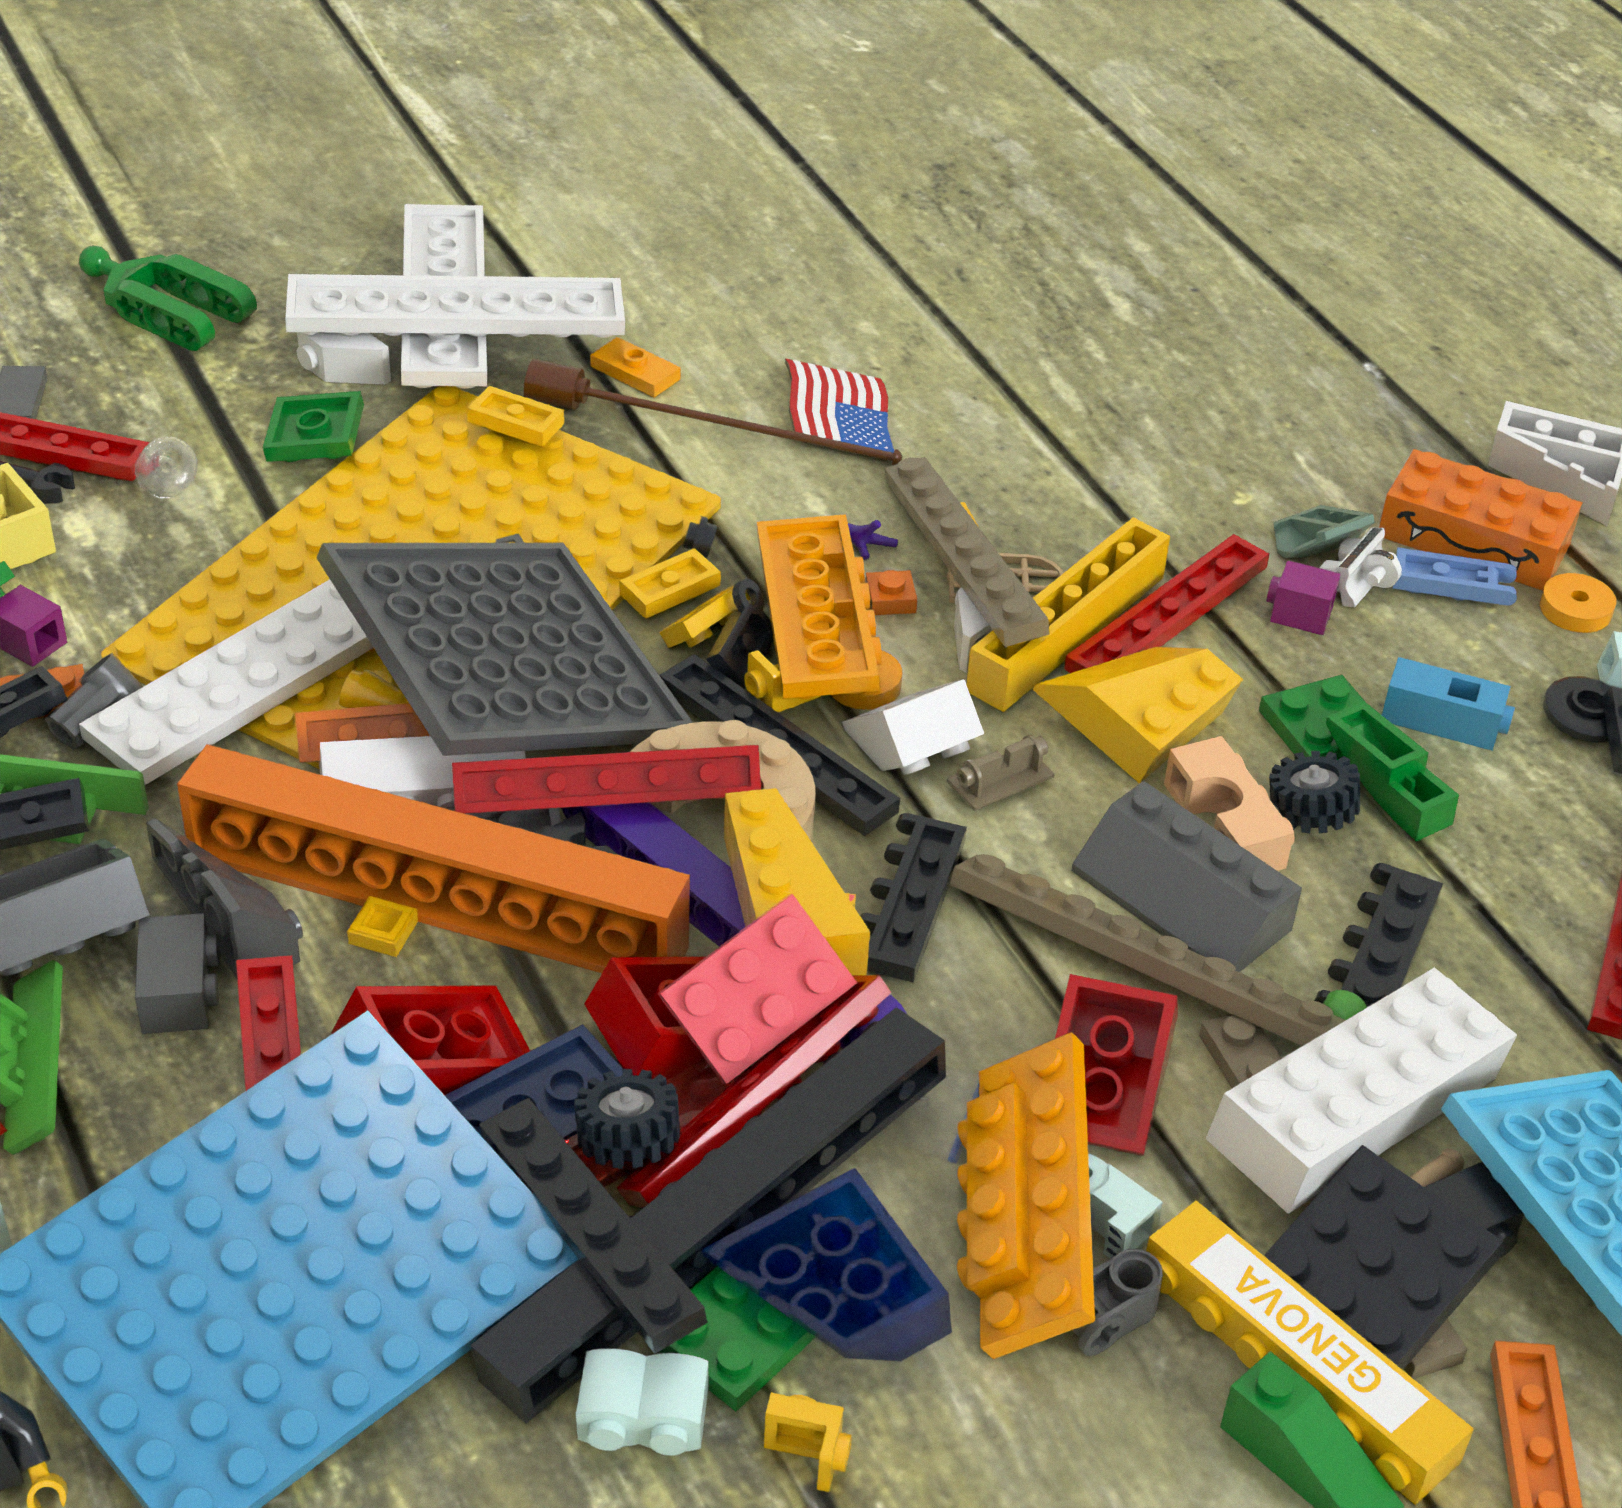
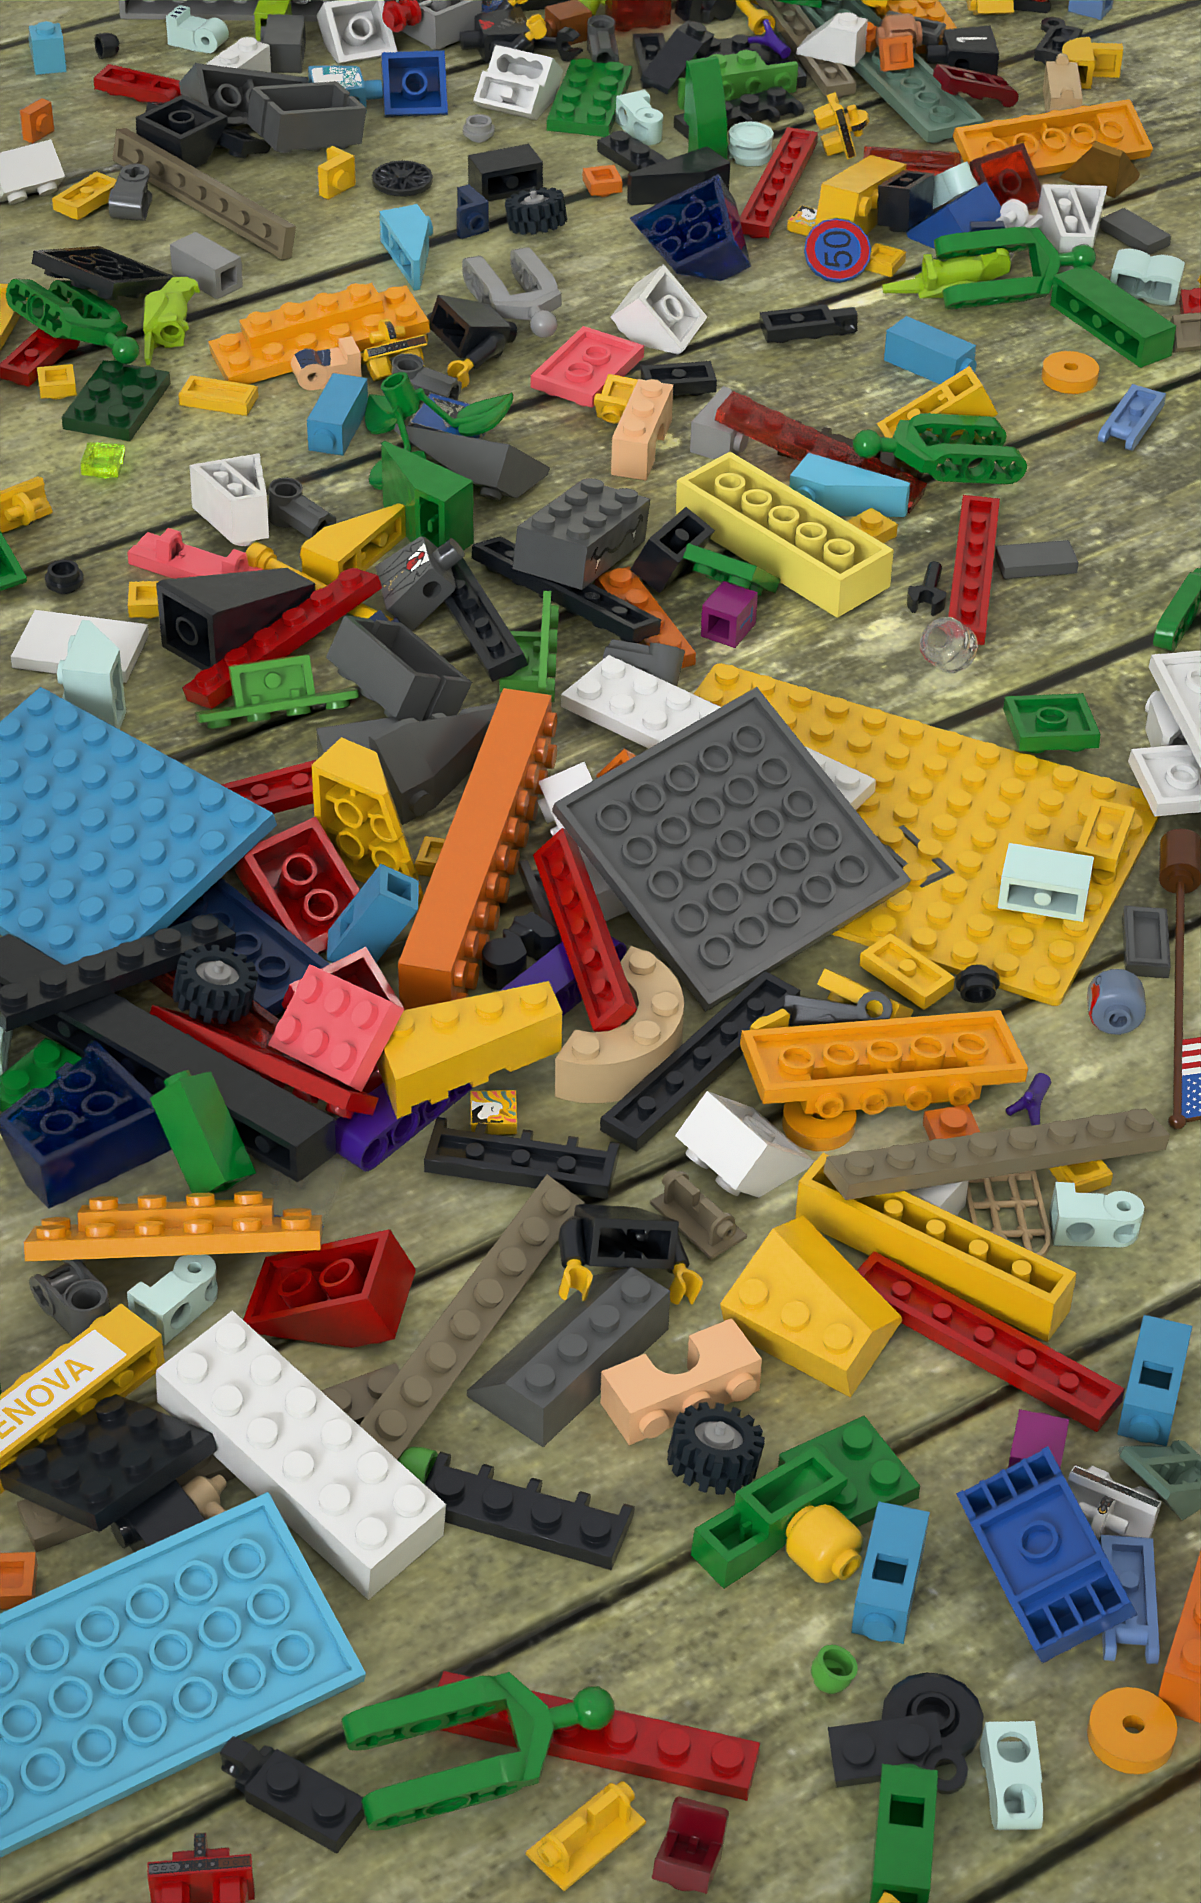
camera: 85 degrees right, 0 degrees up
none -> green brick [150,1070,256,1195]
none -> yellow wedge [311,737,424,907]
none -> dark azure brick [327,864,419,963]
none -> black torso [558,1204,703,1305]
none -> yellow head [786,1505,863,1583]
none -> bright green hinge [811,1645,858,1694]
none -> blue plate [956,1446,1138,1664]
none -> light aqua brick [997,843,1094,922]
none -> light aqua leg [1049,1182,1144,1247]
none -> sand blue head [1087,969,1146,1035]
none -> dark azure brick [1117,1315,1192,1446]
none -> dark grey tile [1122,906,1171,978]

